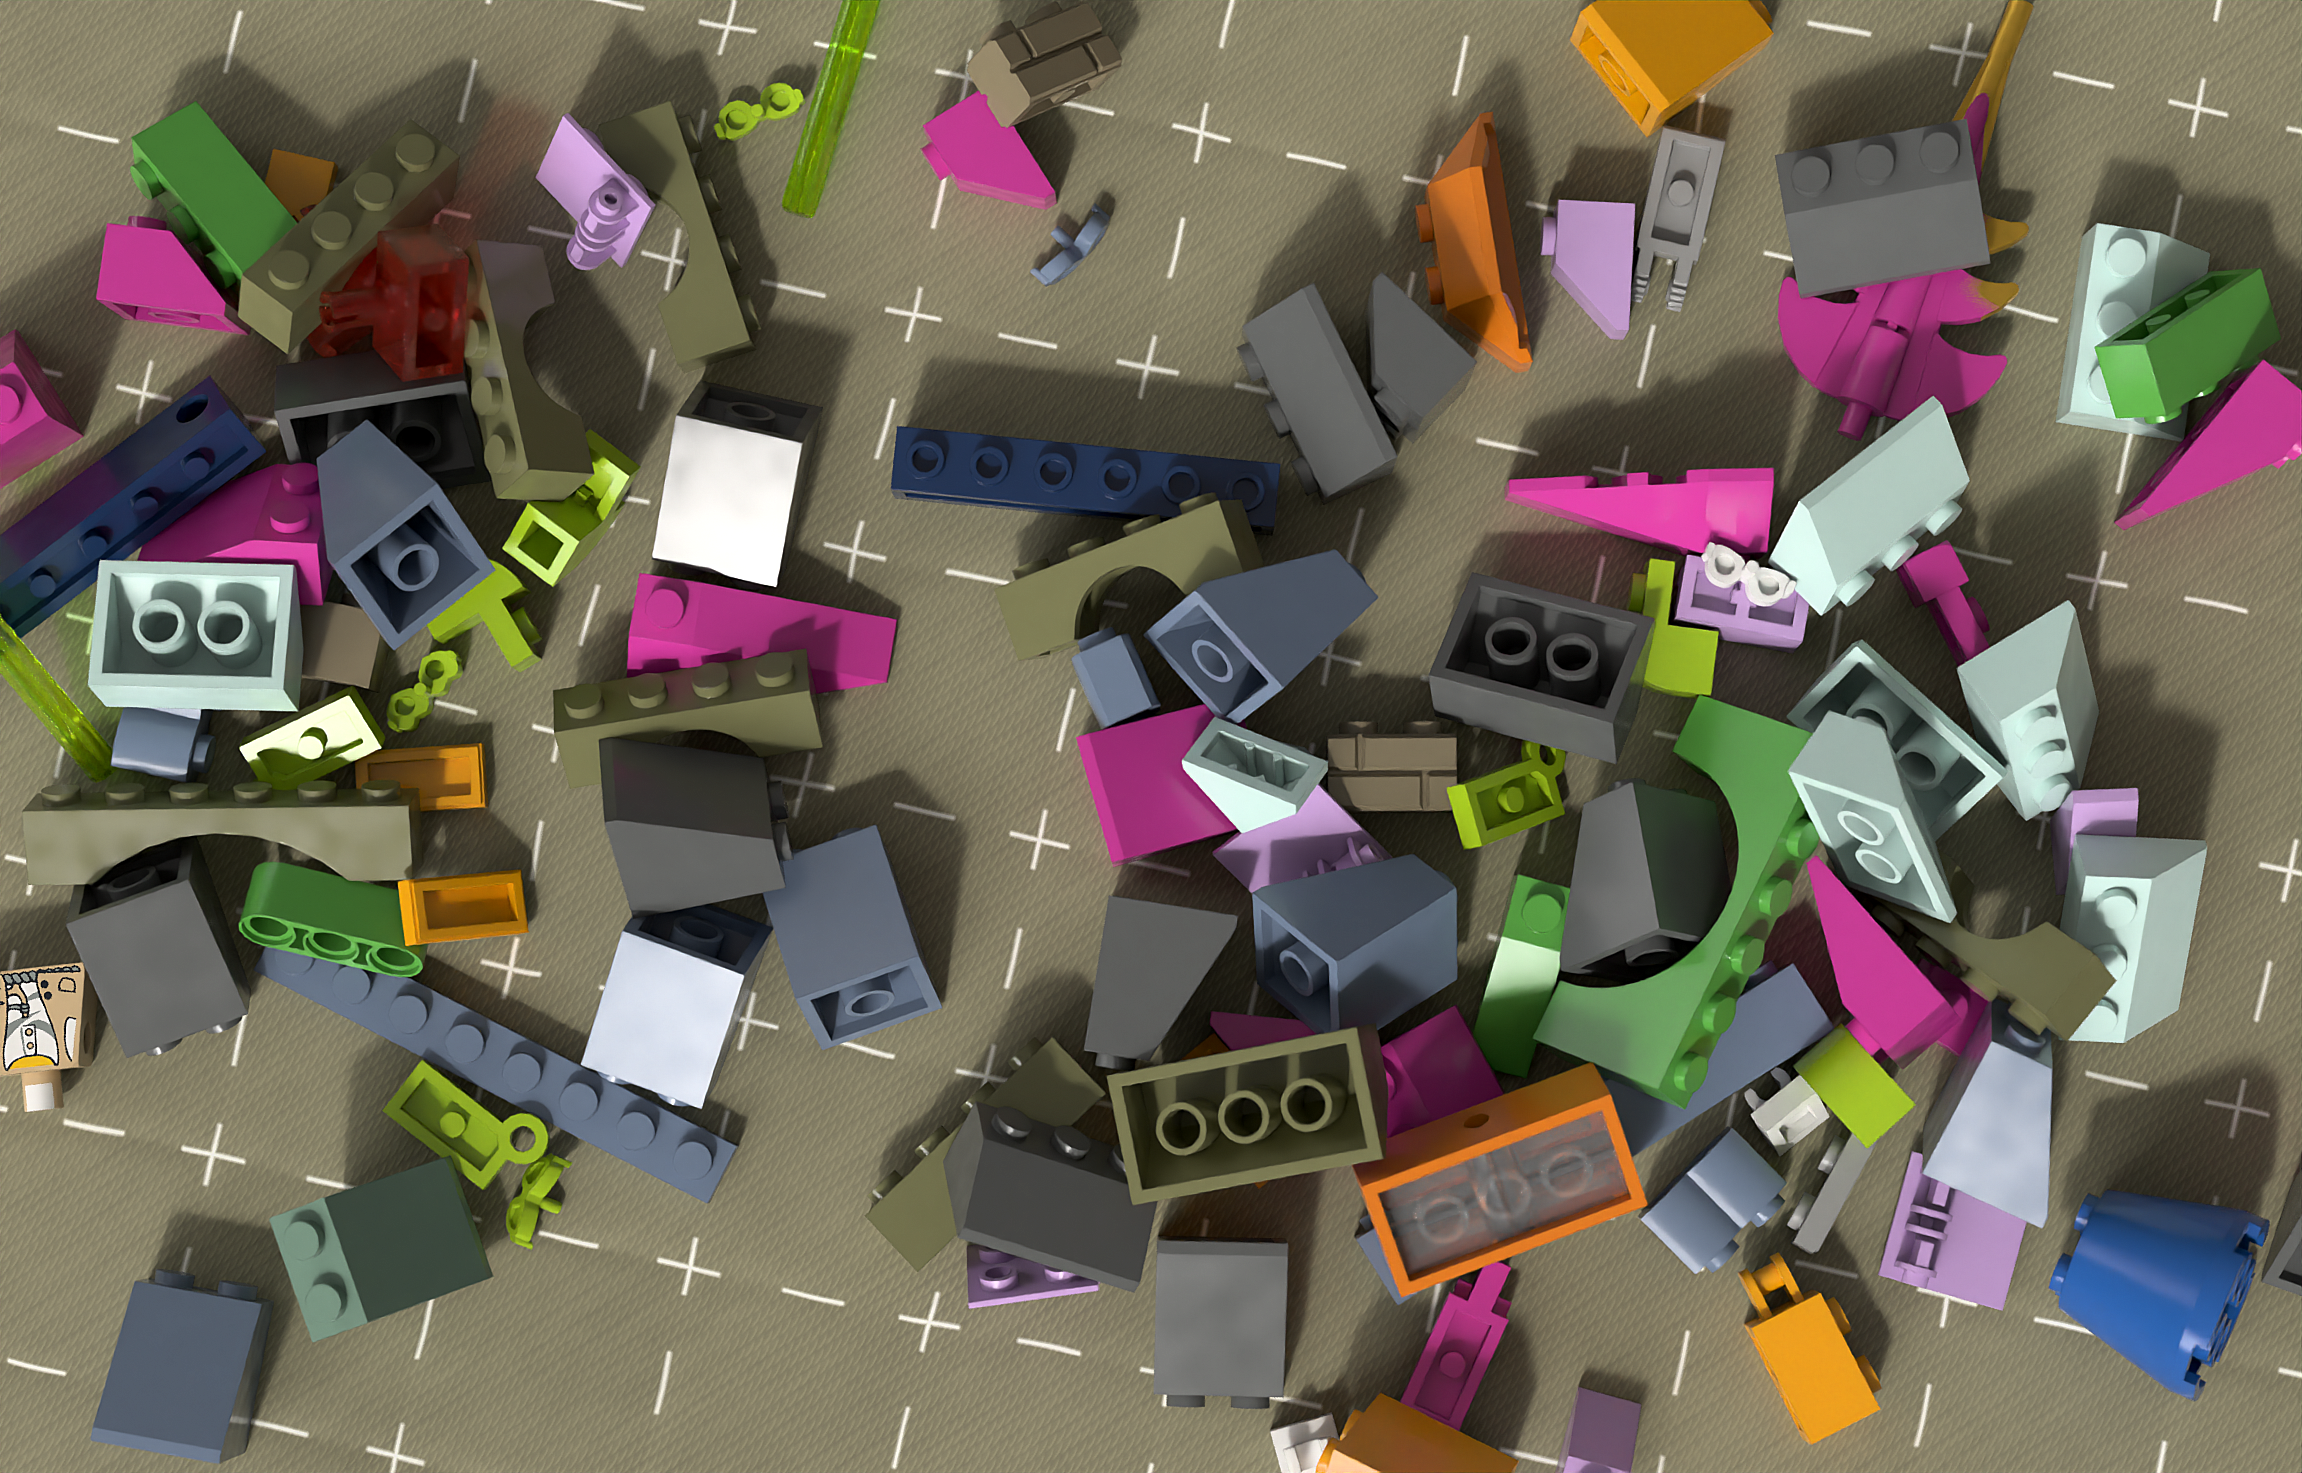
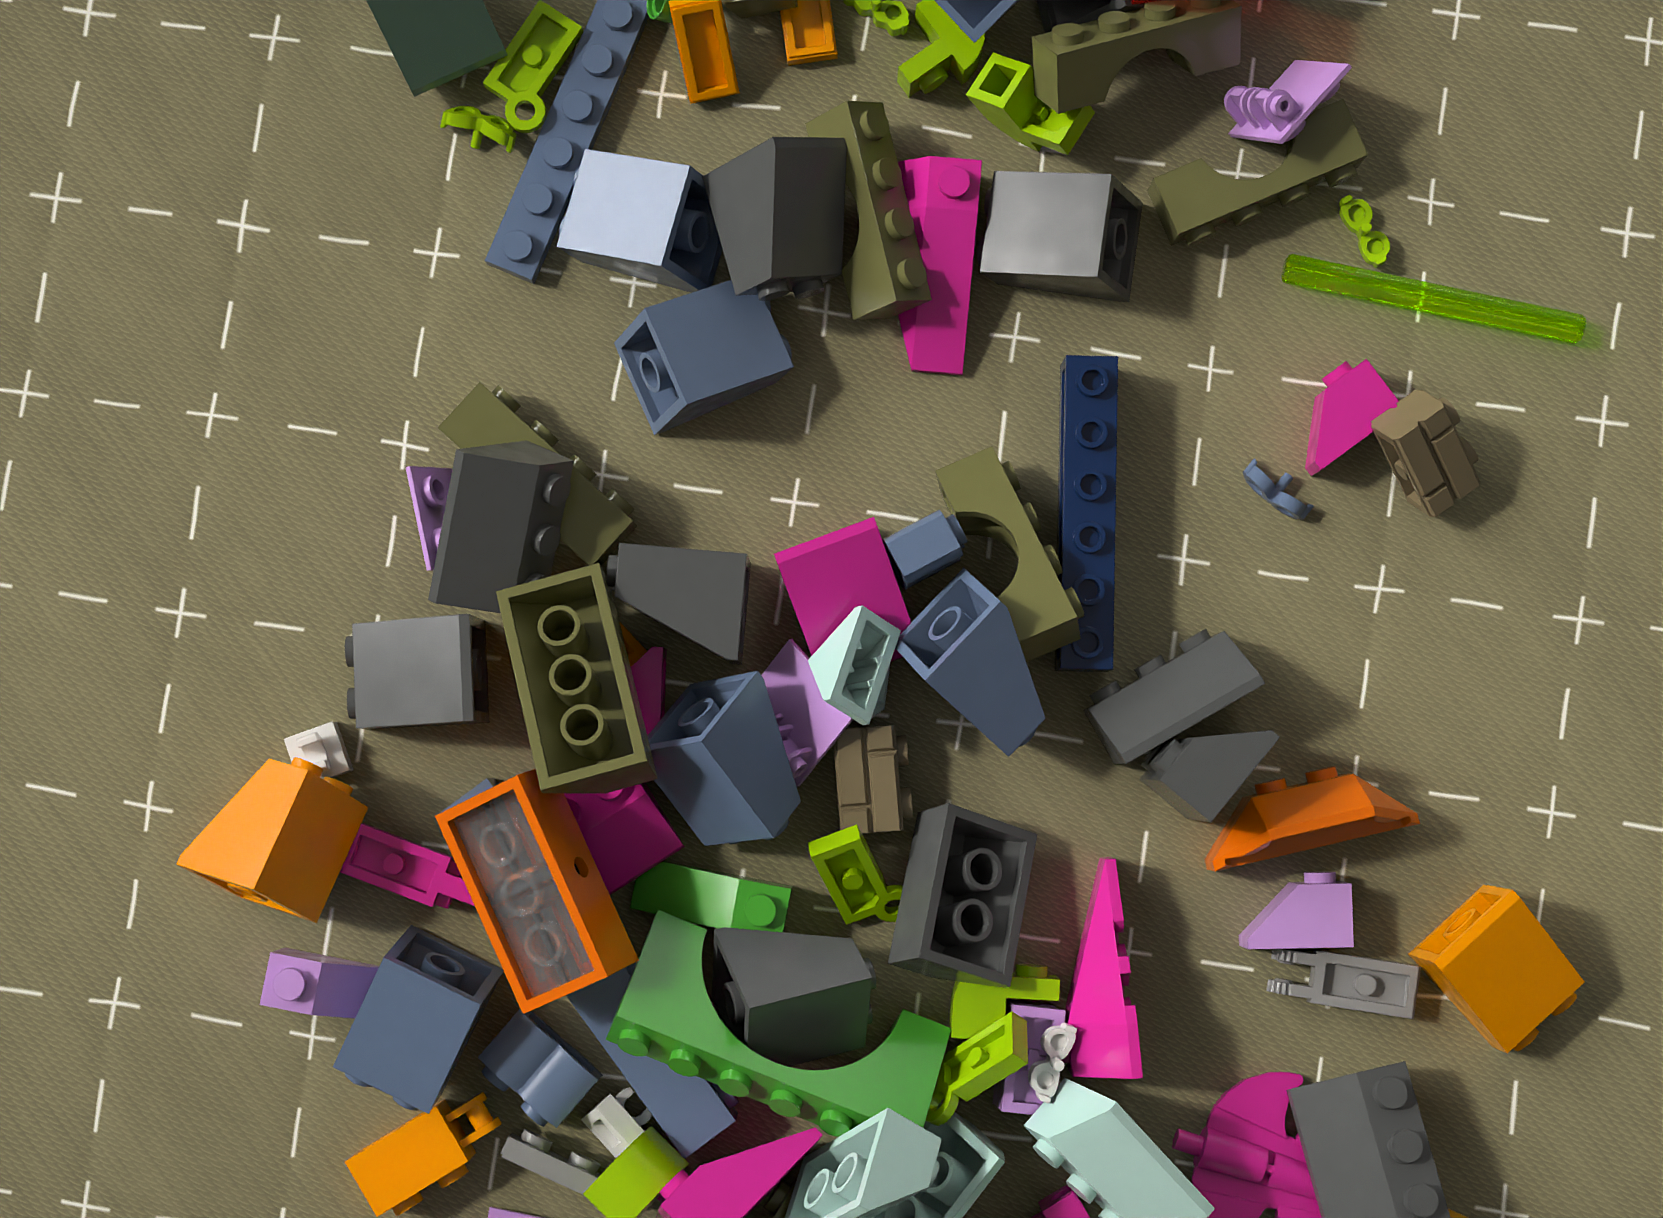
camera: 85 degrees right, 0 degrees up
none -> sand blue slope [333,925,504,1114]
none -> lime hinge [926,1011,1028,1126]

